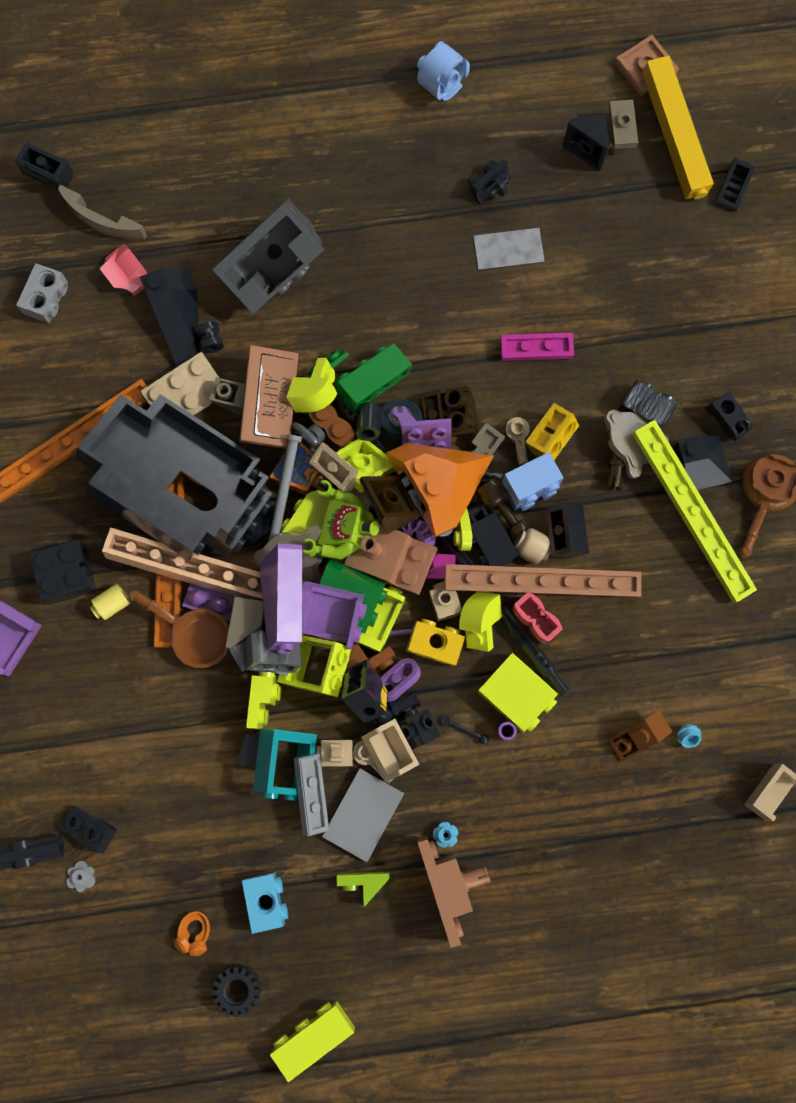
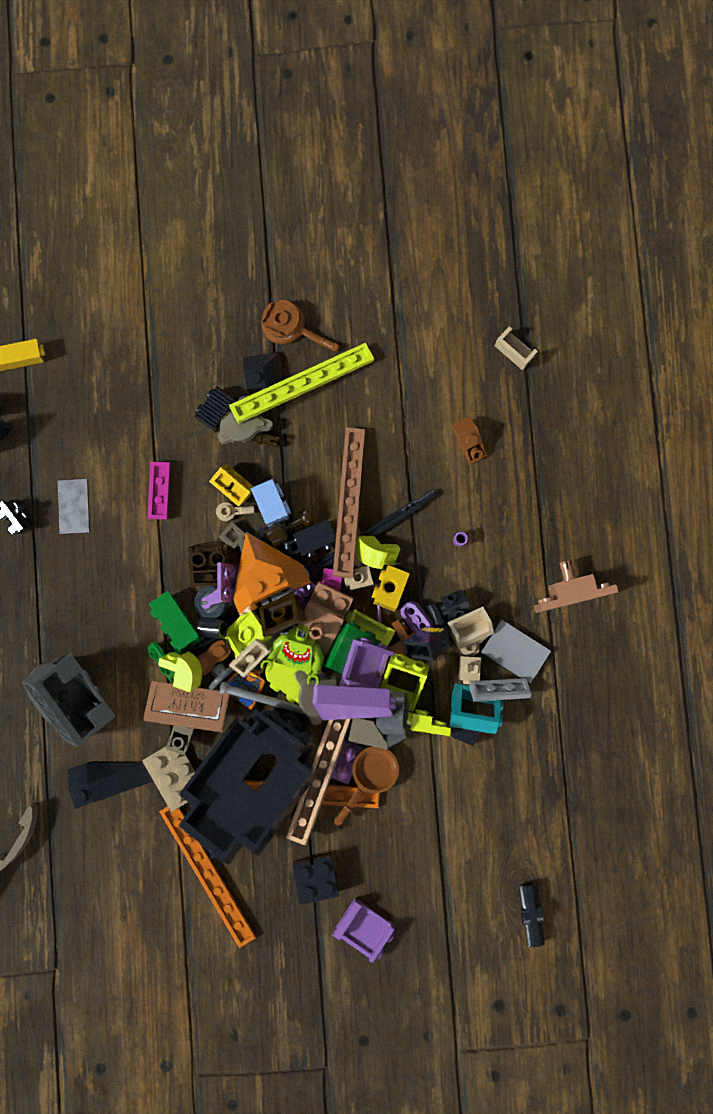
camera: 85 degrees left, 5 degrees up
light grey brick [16,263,68,324] -> none
black plate [60,805,117,854] -> none
light grey plant [66,861,95,892] -> none
light yellow brick [90,583,131,620] -> none
coral slope [99,244,148,296] -> none
orange piece [174,912,210,956] -> none
black wheel [195,321,224,353] -> none
black tyre [212,964,262,1017] -> none
medium azure brick [242,872,288,934] -> none
neon yellow brick [270,1001,355,1082] -> none
lime slope [337,871,389,907] -> none
medium azure plate [433,822,458,848] -> none
black hinge [441,716,489,745] -> none
neon yellow plate [453,508,472,551] -> none
neon yellow brick [477,653,558,733] -> none
coral brick [512,592,562,644] -> none
tan head [513,528,551,565] -> none
black brick [545,503,589,558] -> none
medium azure plate [677,724,701,748] -> none
black leg [705,391,752,441] -> none
black slope [715,158,756,211] -> none

